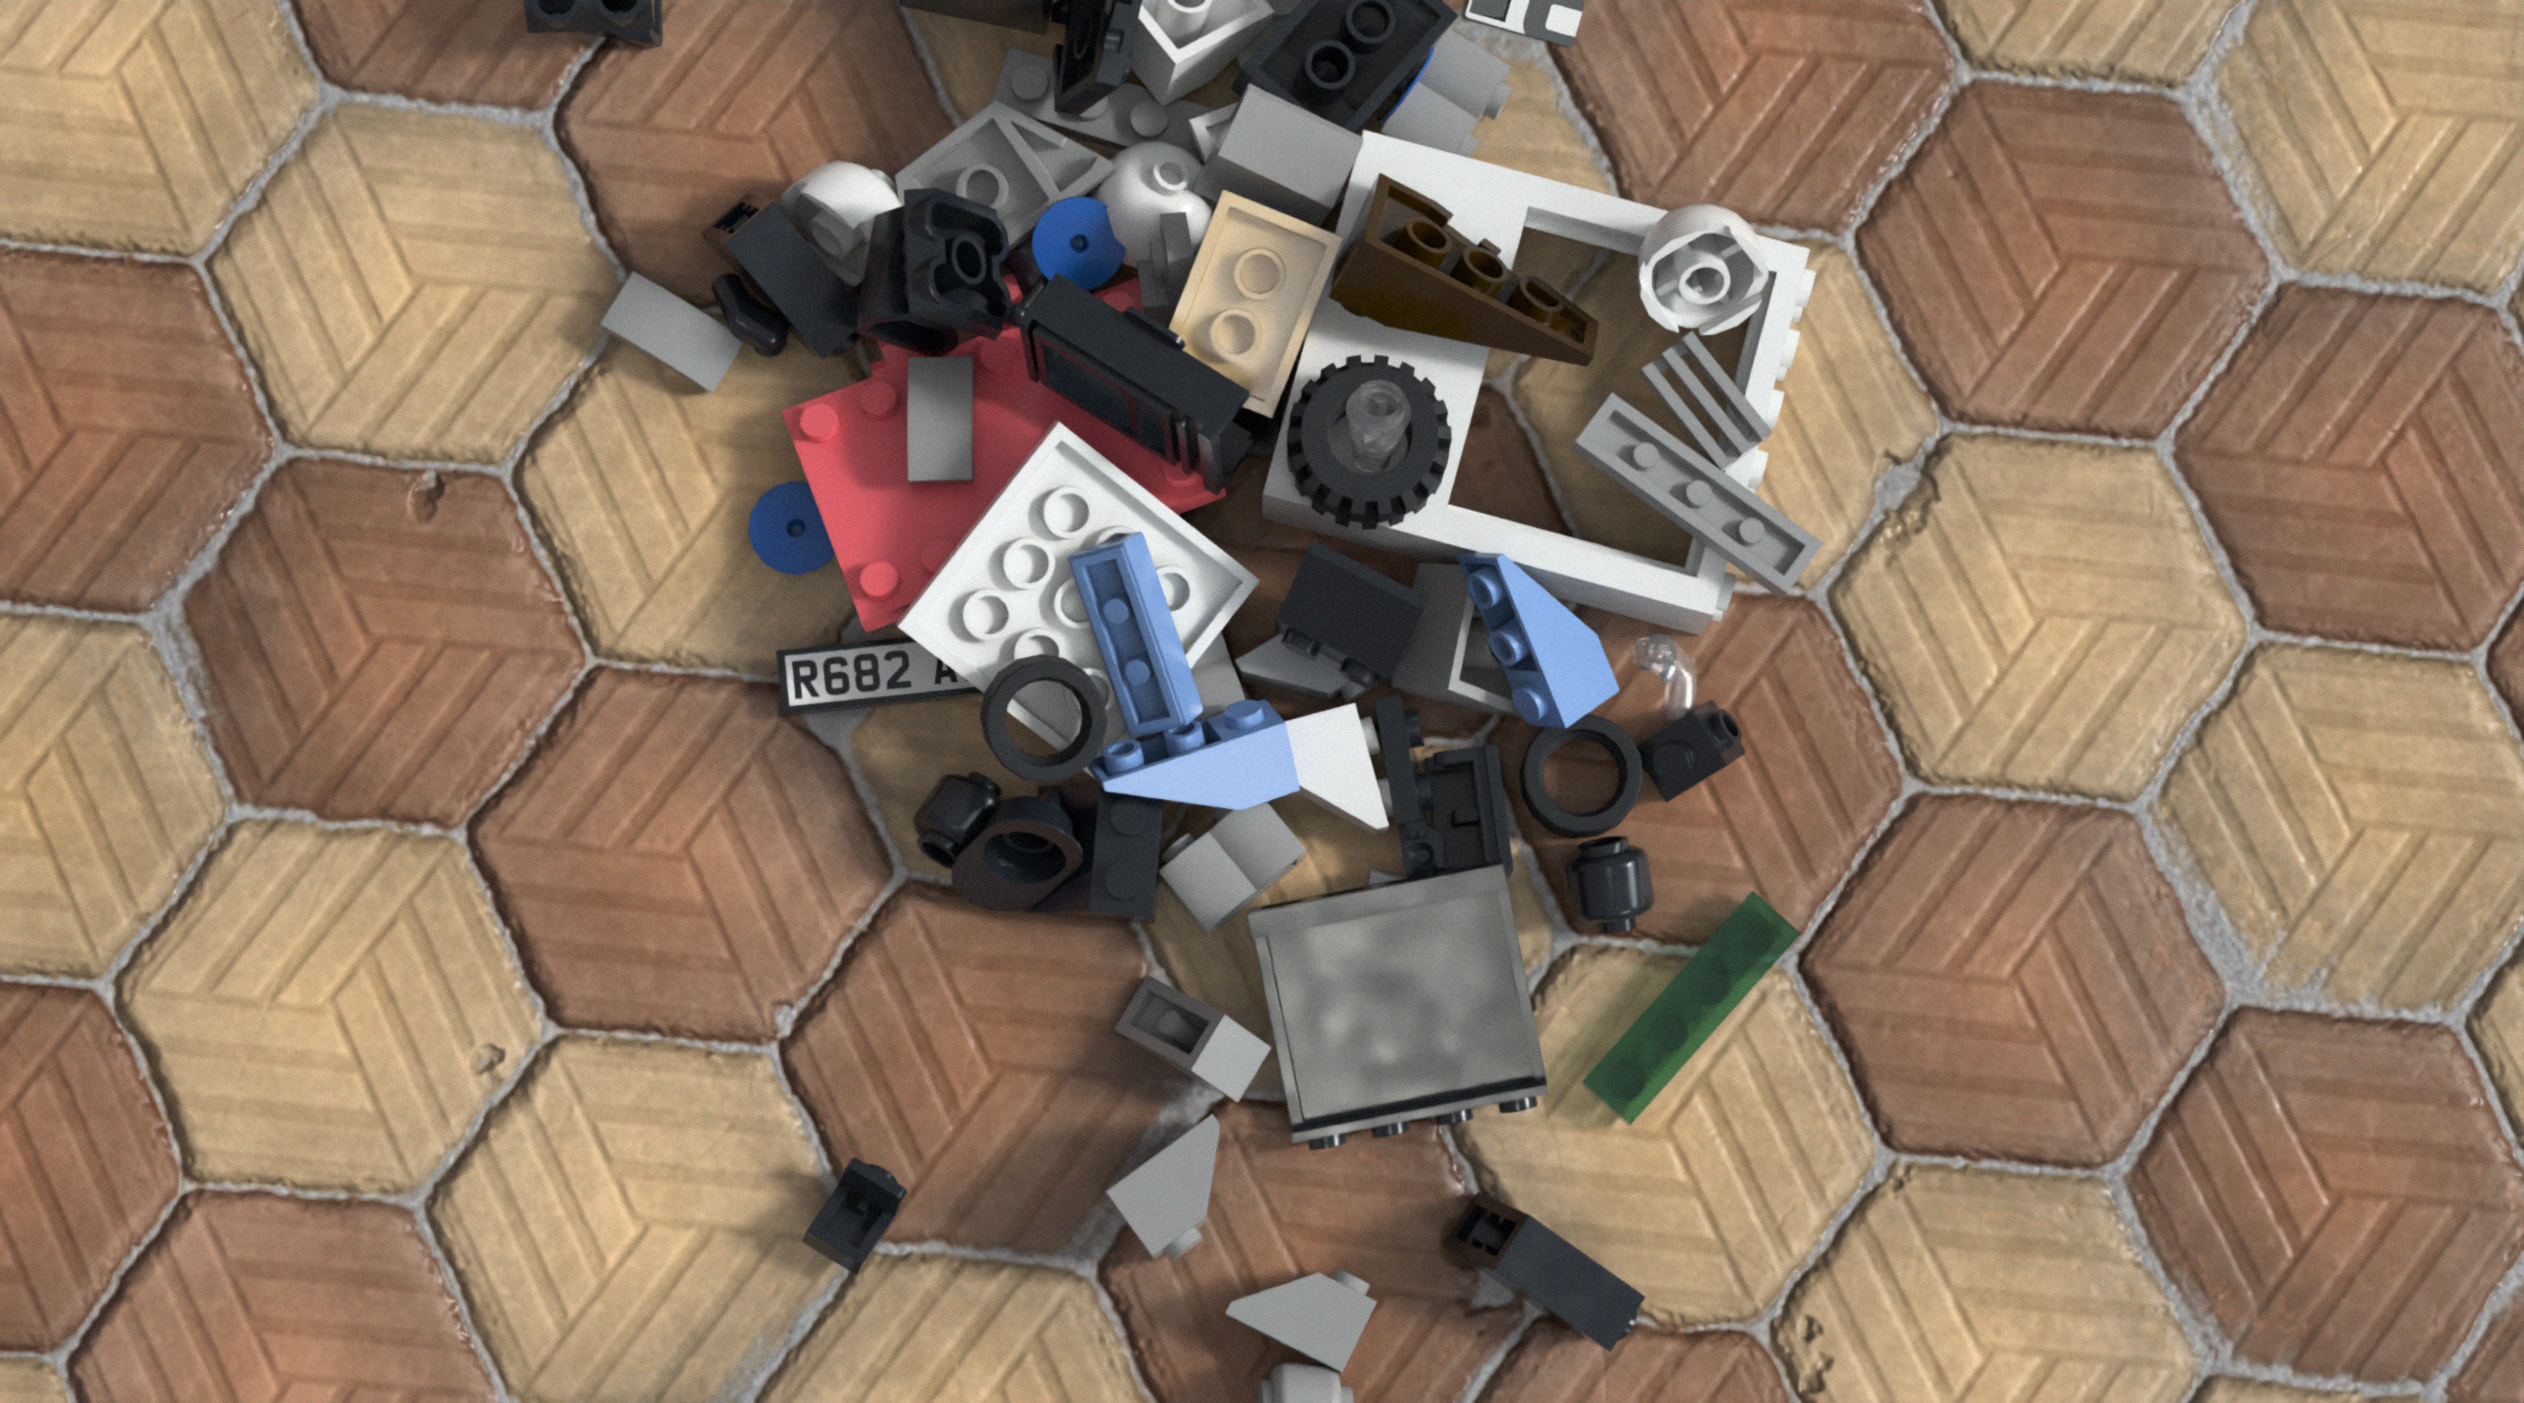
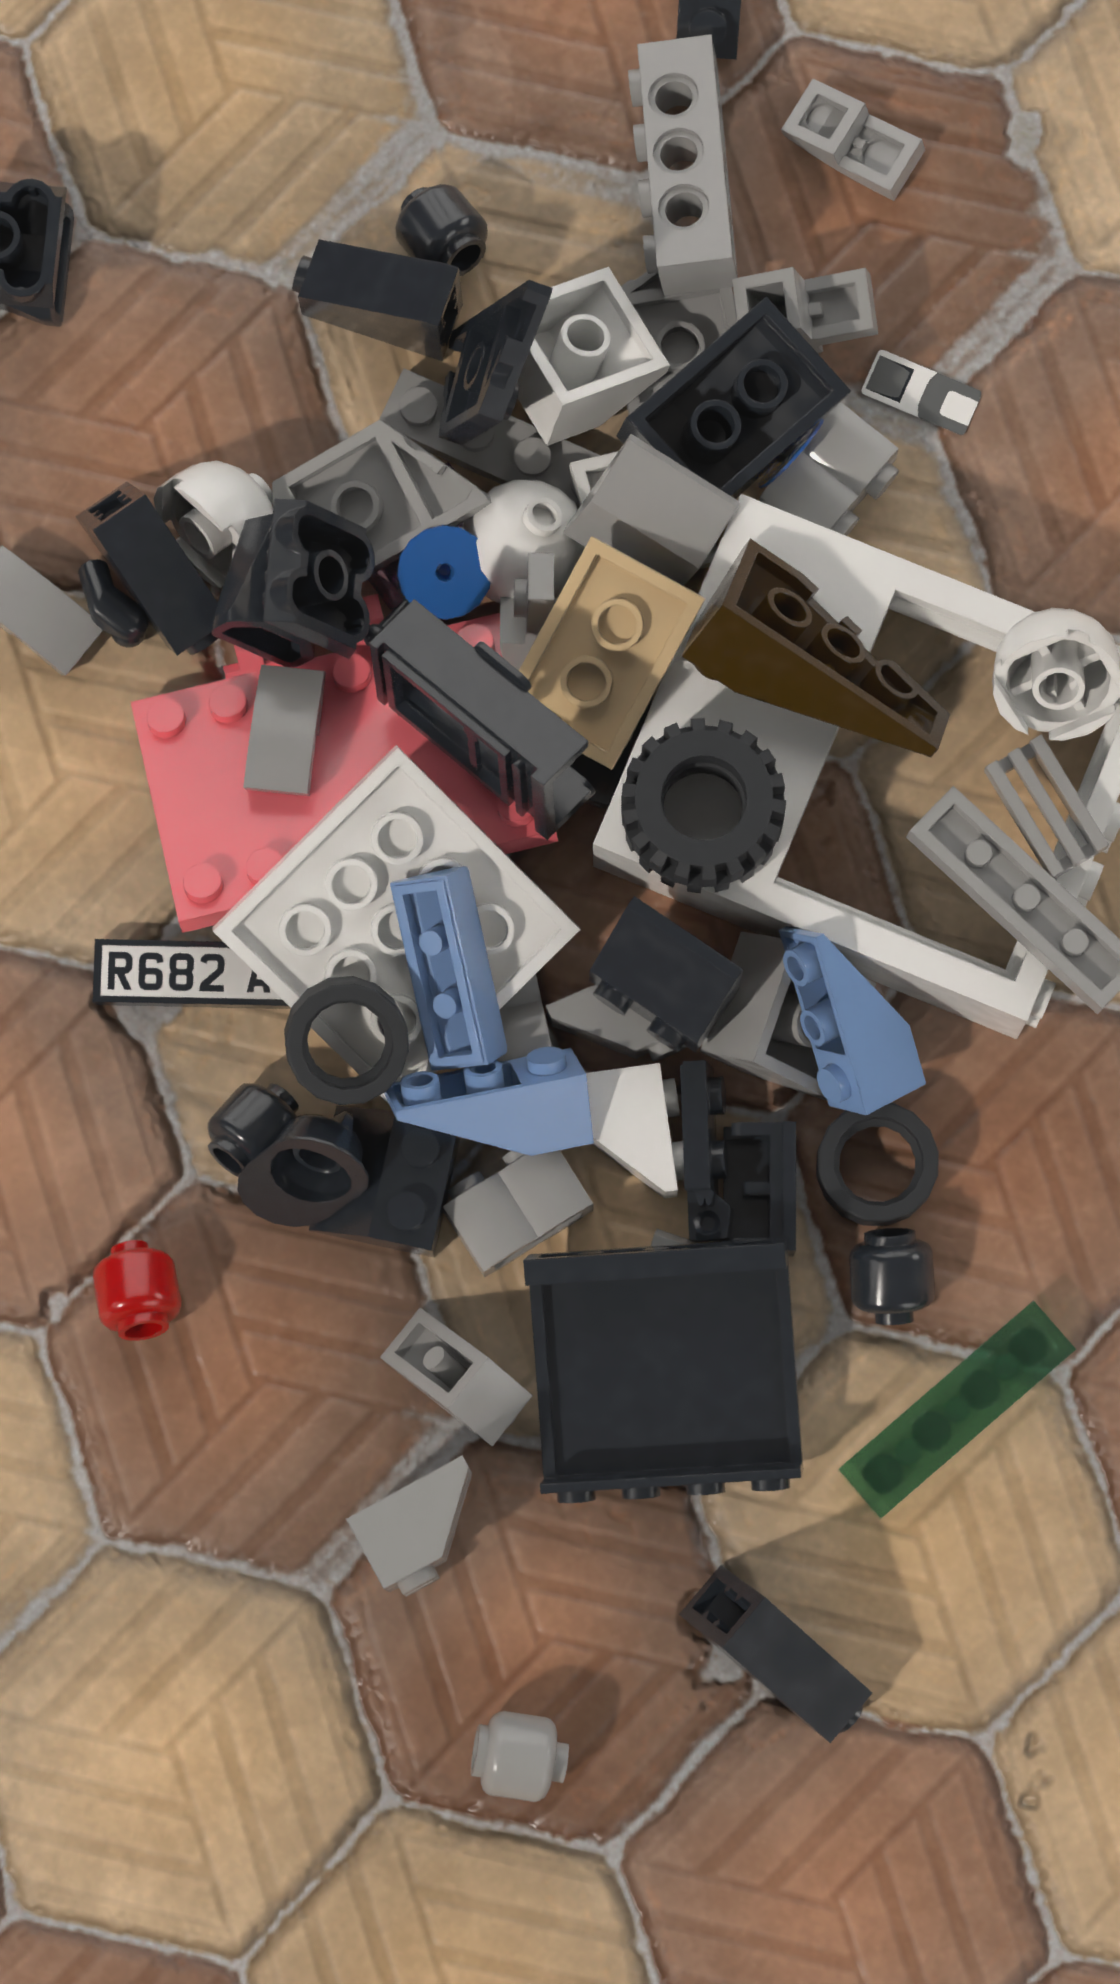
camera: 15 degrees right, 0 degrees up
blue piece [748,481,835,575] -> none
black bracket [802,1158,907,1276] -> none
light grey slope [1225,1268,1377,1374] -> none
clear cone [1346,380,1412,472] -> none
clear arm [1633,634,1697,722] -> none
black bracket [1636,700,1745,803] -> none
none -> red head [93,1240,181,1341]

